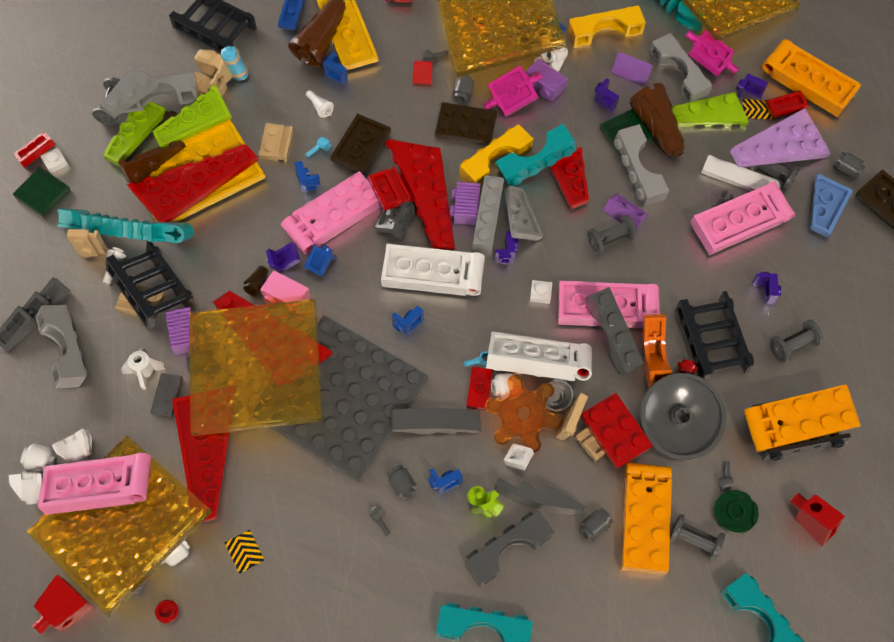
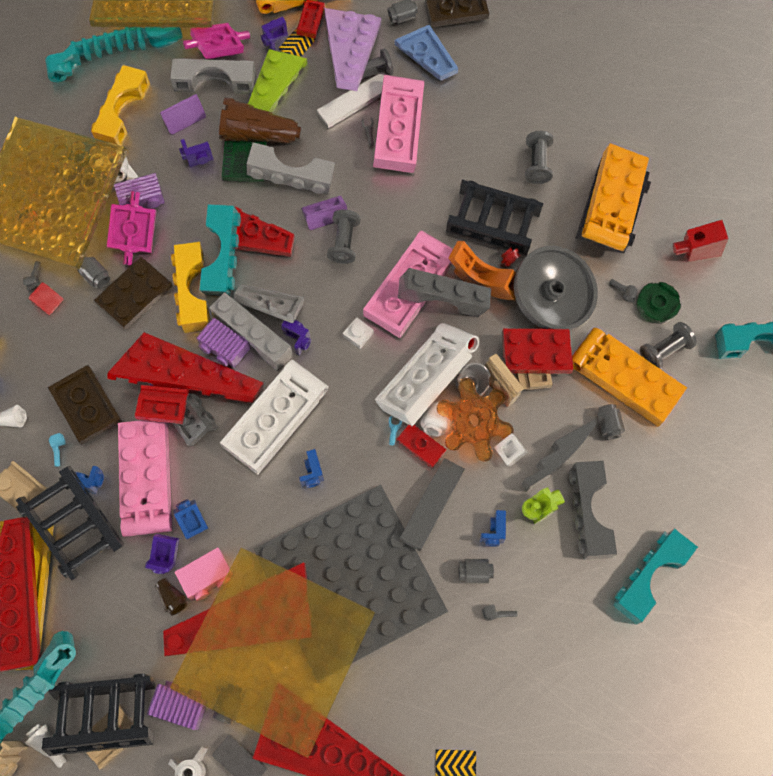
camera: 60 degrees left, 5 degrees up
dark purple bracket [752,272,782,305] -> none
none -> black fence [16,466,124,581]

